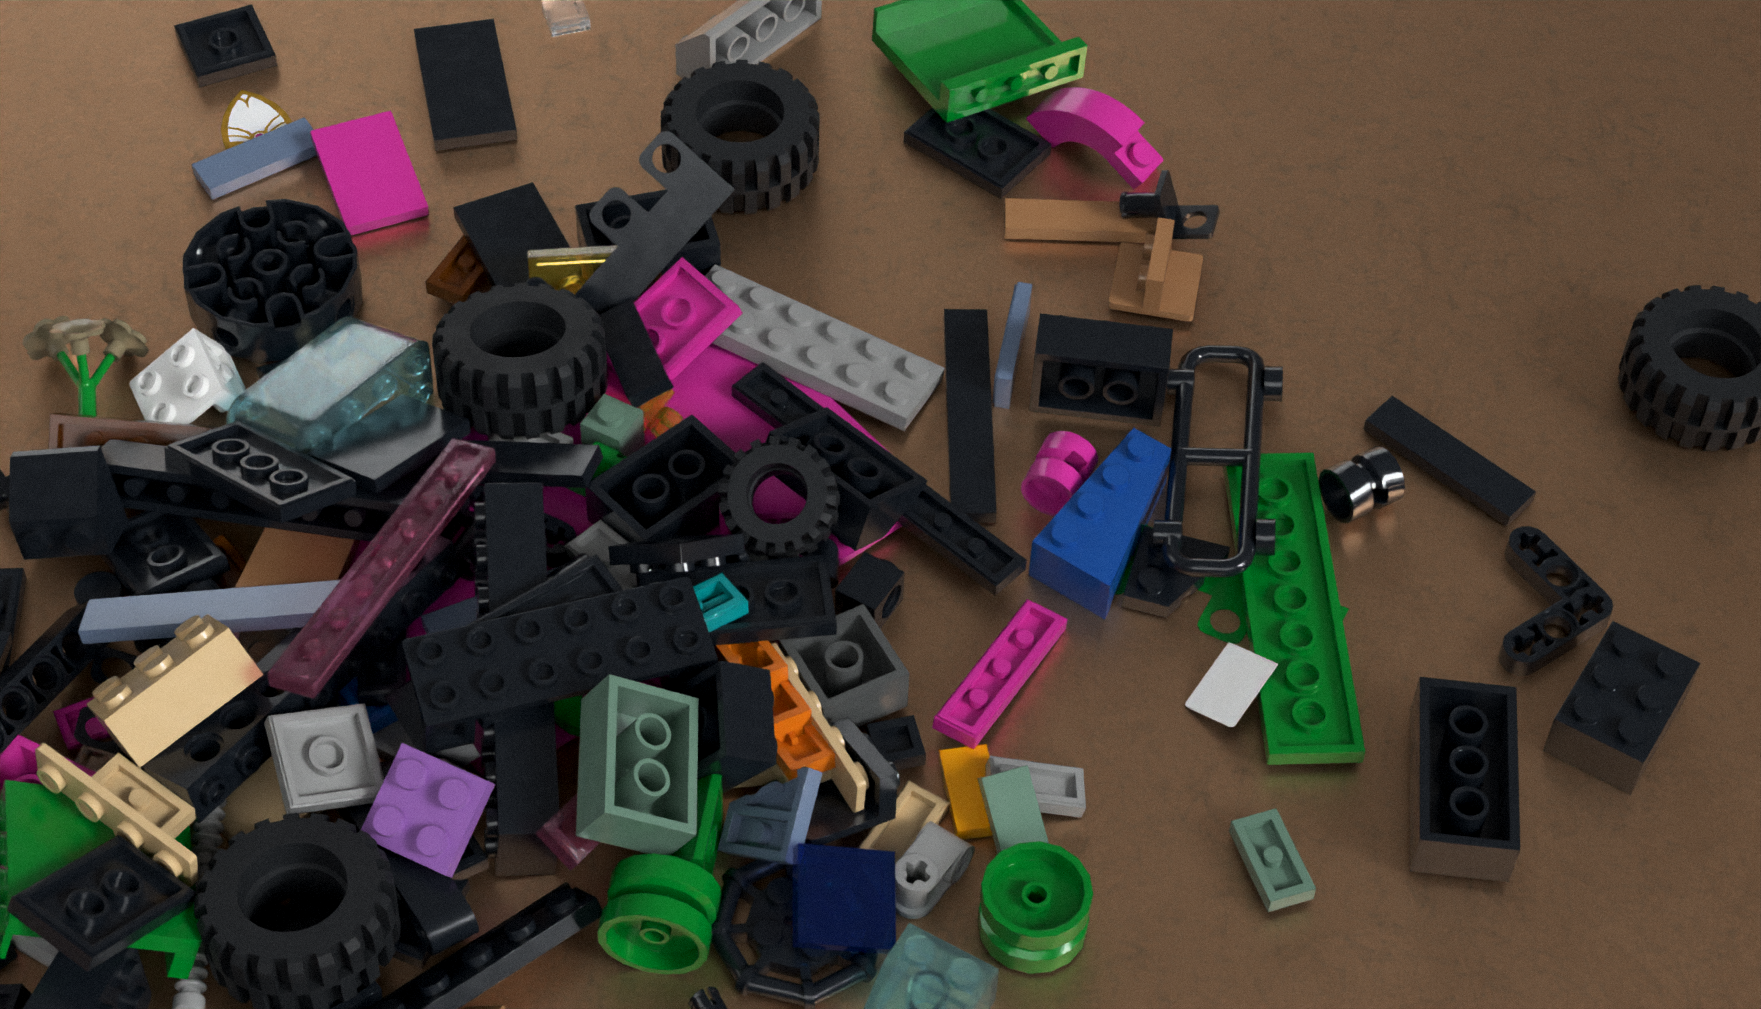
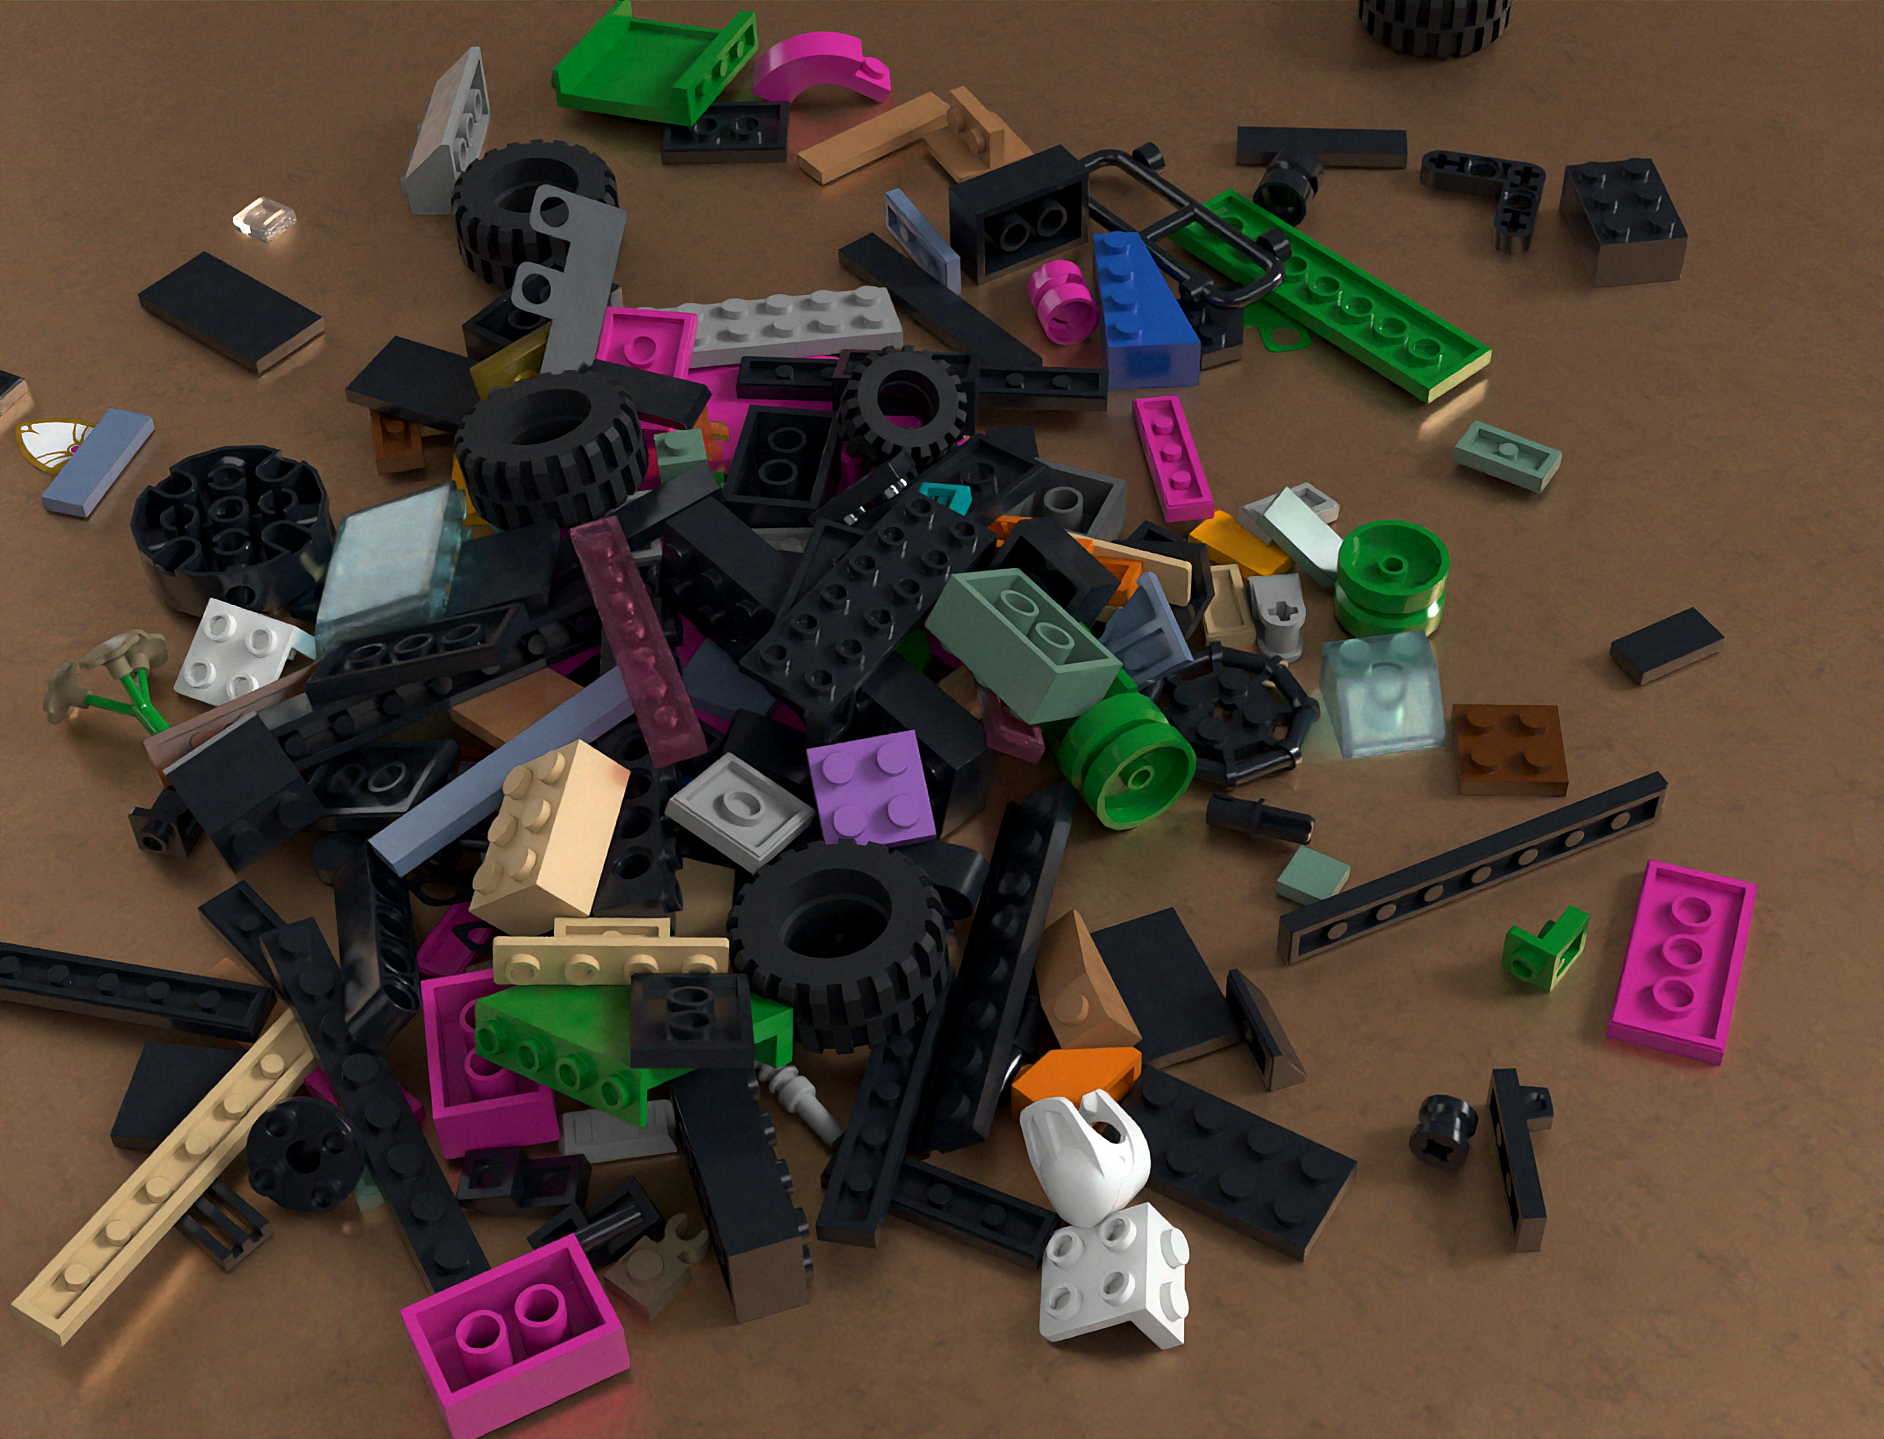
camera: 35 degrees left, 5 degrees down
dark pink tile [310,110,429,235] -> none
clear blue tile [793,843,896,954] -> none
black bracket [1119,170,1220,239] -> none
white sticker [1185,642,1278,727] -> none
black brick [1410,677,1520,882] -> none

